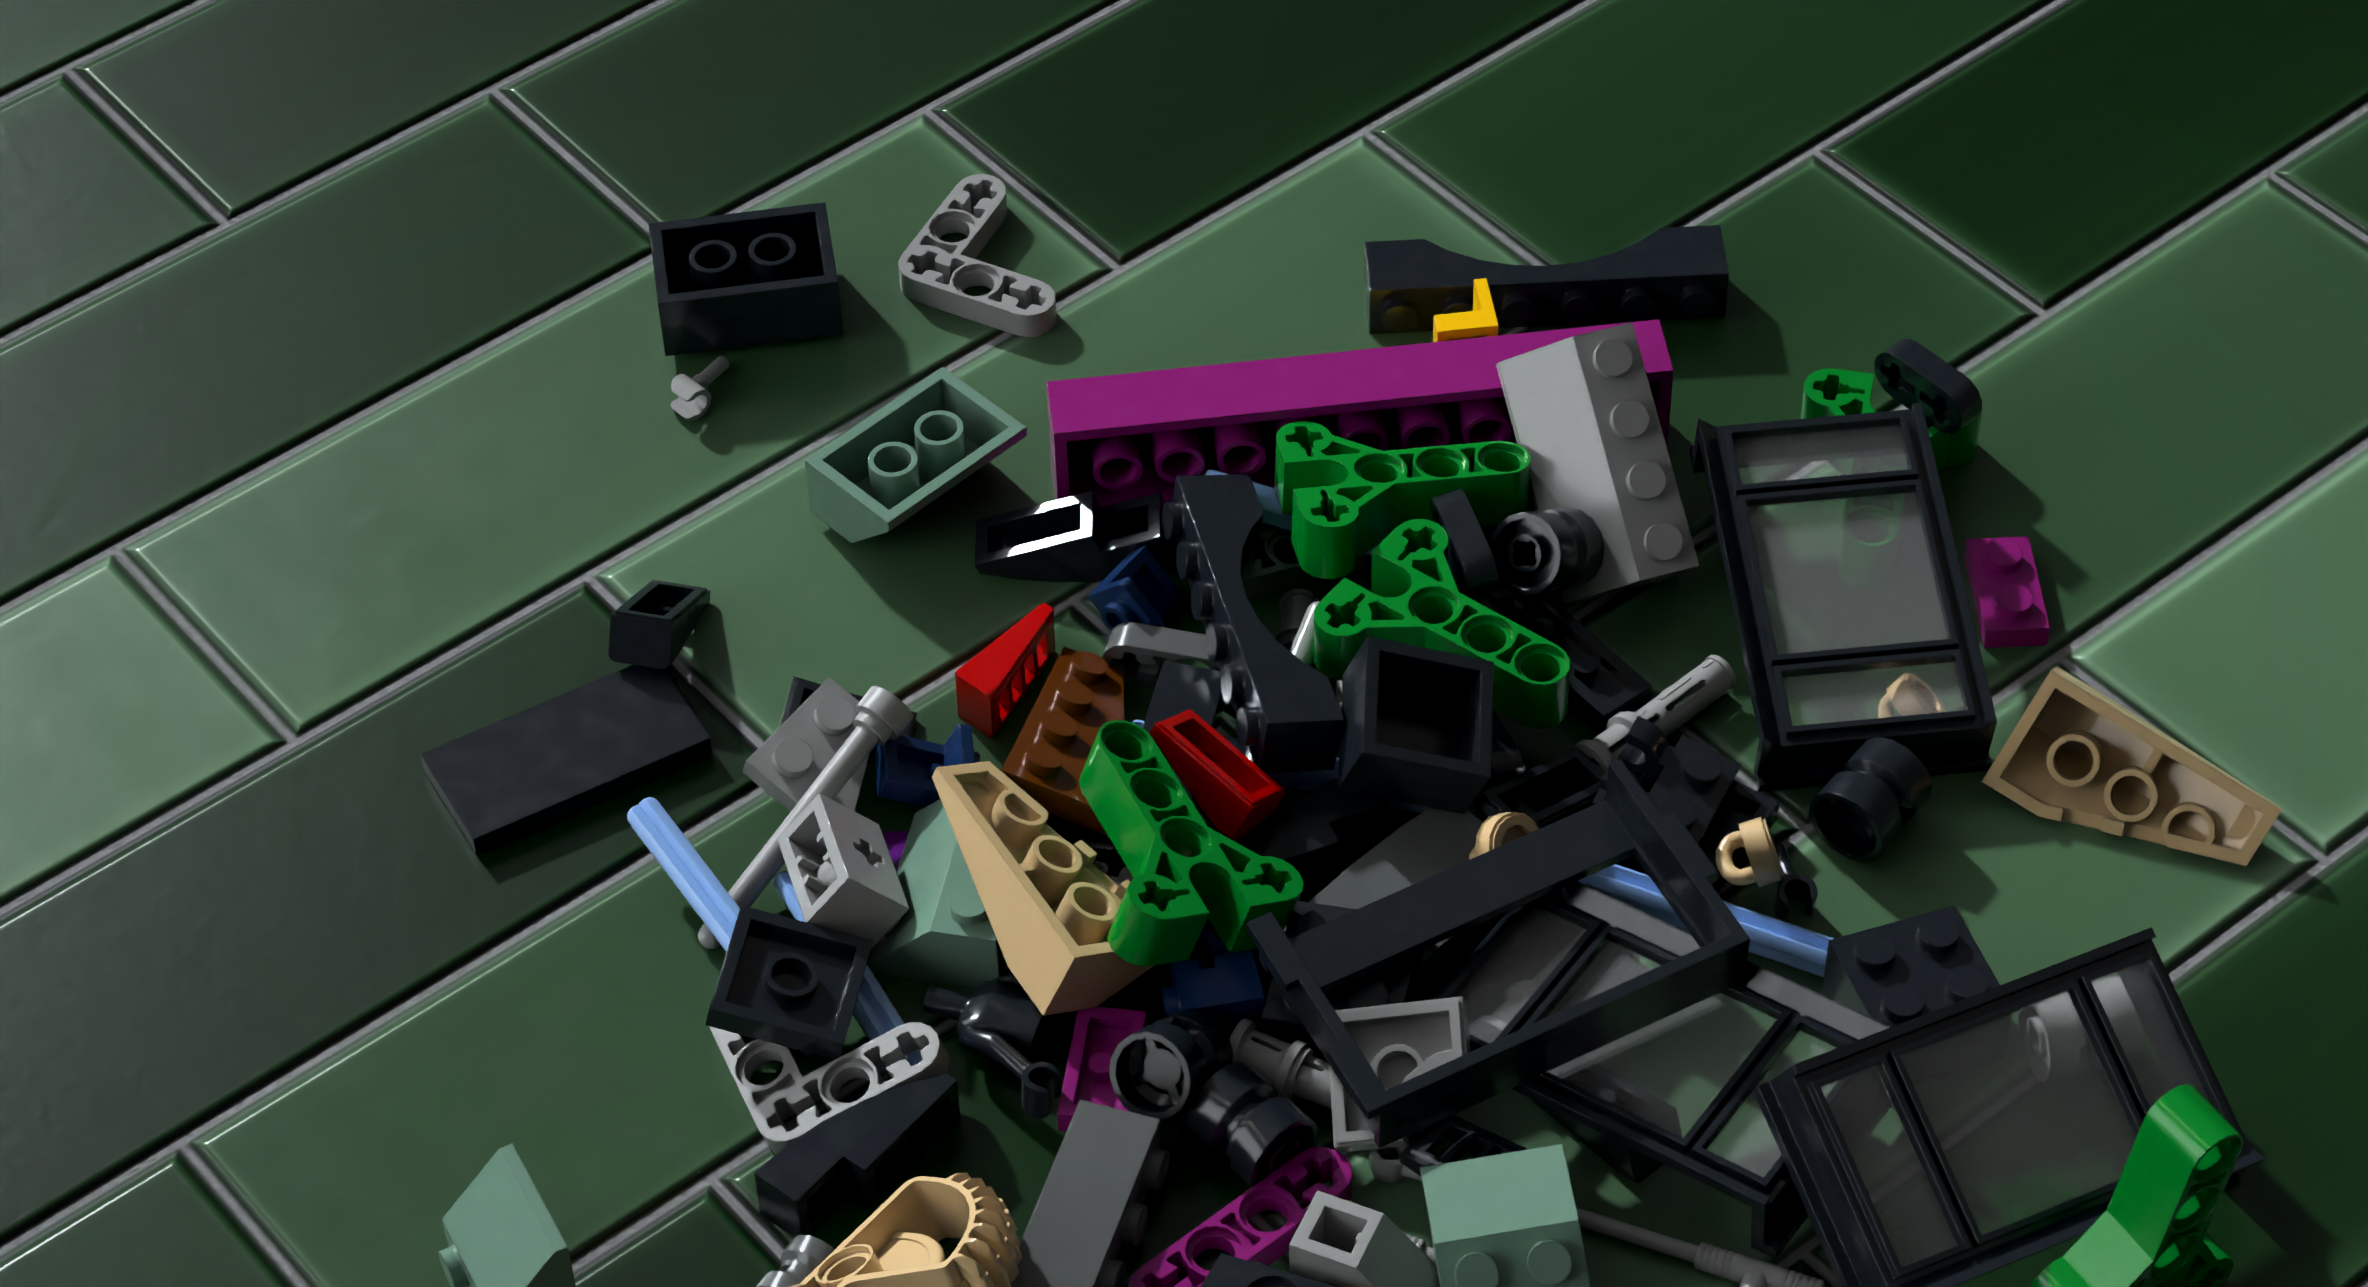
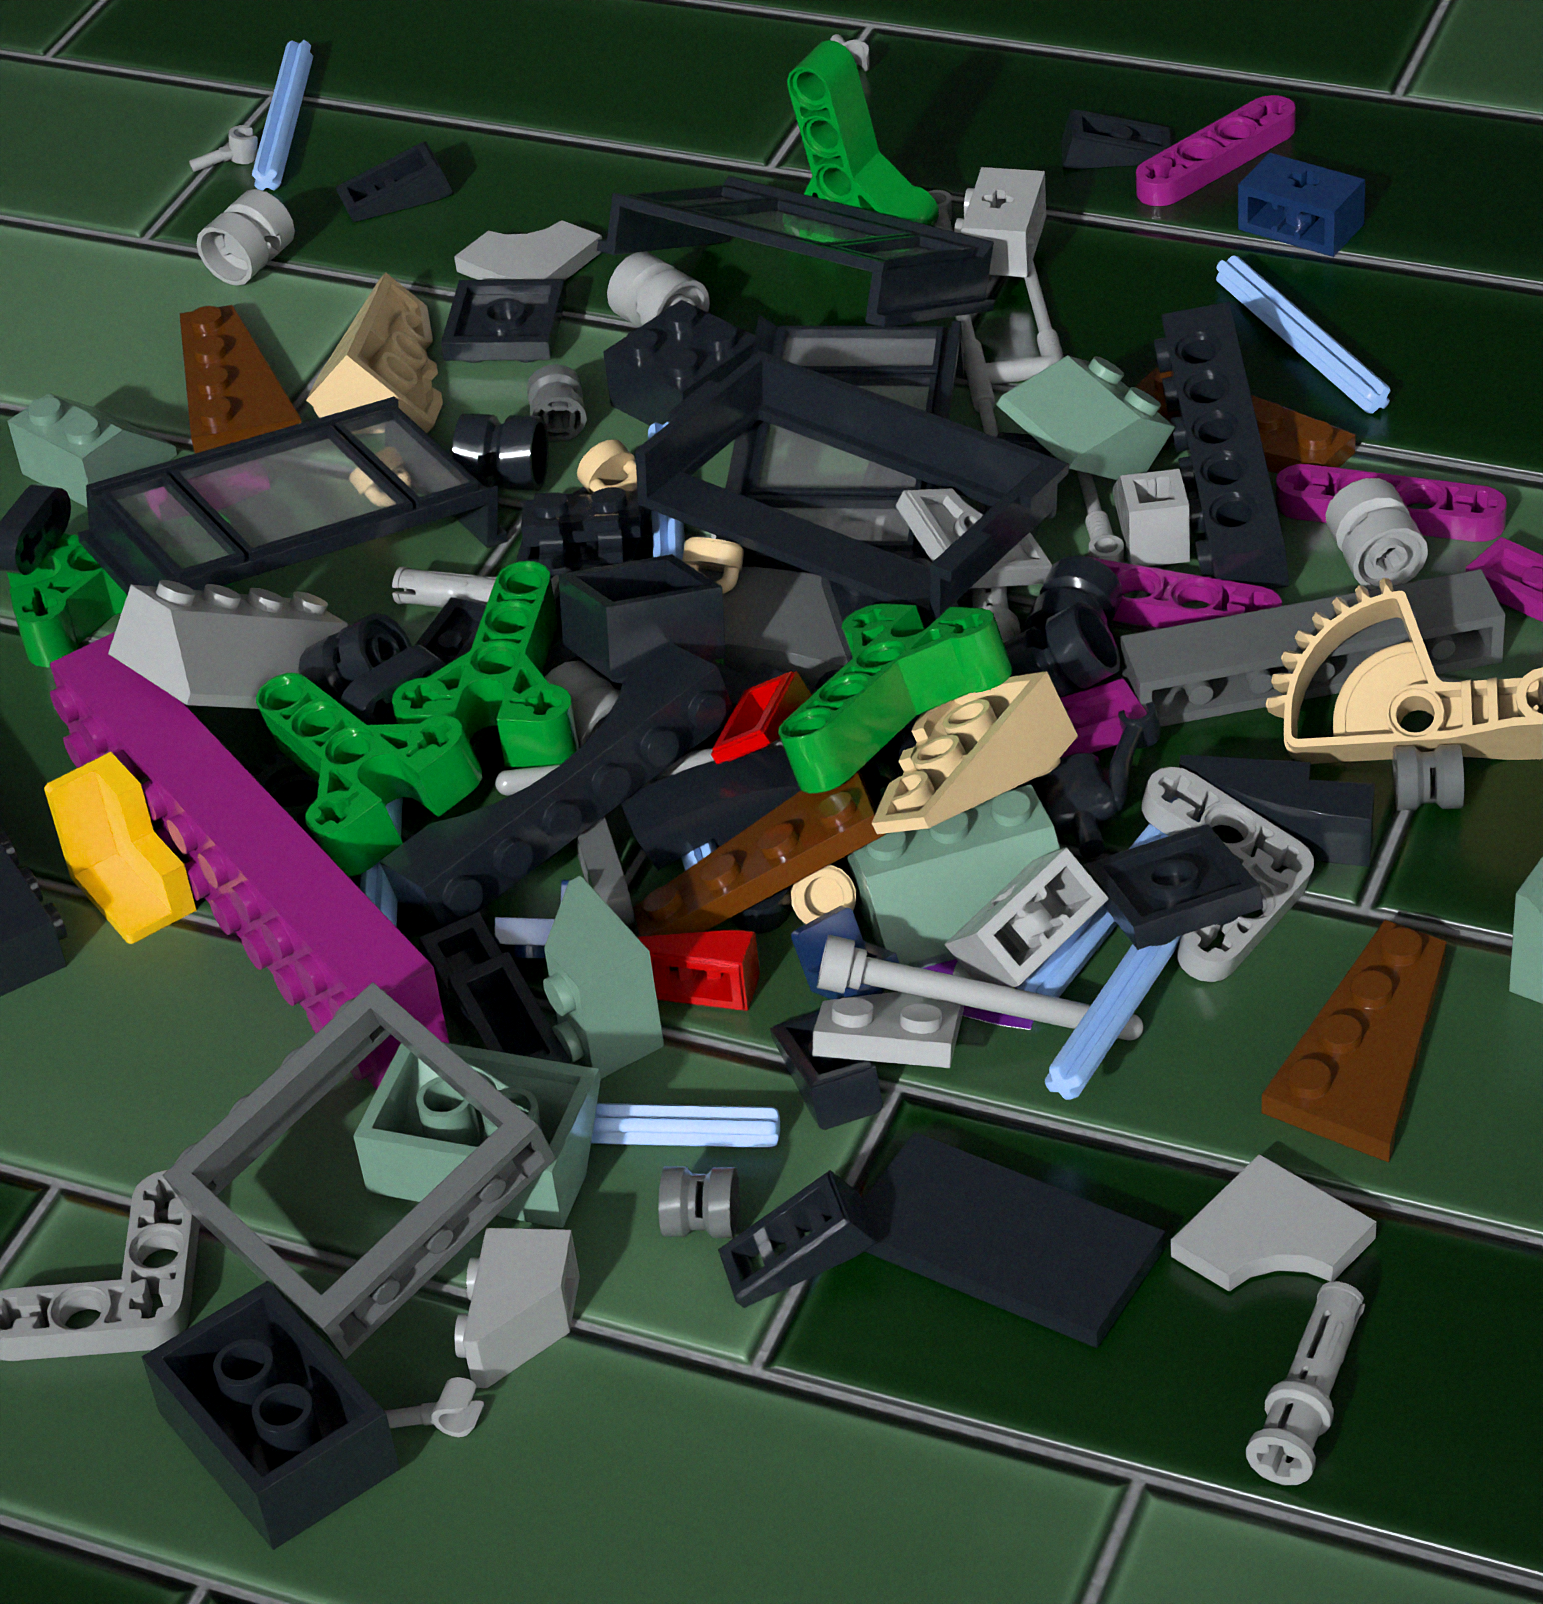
camera: 115 degrees left, 5 degrees down
none -> sand green slope [7,393,177,507]
none -> dark grey window [162,982,556,1360]
none -> reddish brown wing [179,305,302,453]
none -> black plate [441,279,567,363]
none -> light grey tile [454,220,602,281]
none -> light grey slope [455,1228,580,1388]
none -> dark grey wheel [526,364,587,442]
none -> sand green slope [543,875,664,1079]
none -> light blue axle [591,1103,780,1148]
none -> dark grey wheel [659,1166,740,1238]
none -> light grey tile [1171,1155,1376,1291]
none -> light grey pin [1246,1281,1365,1485]
none -> reddish brown wing [1262,920,1447,1163]

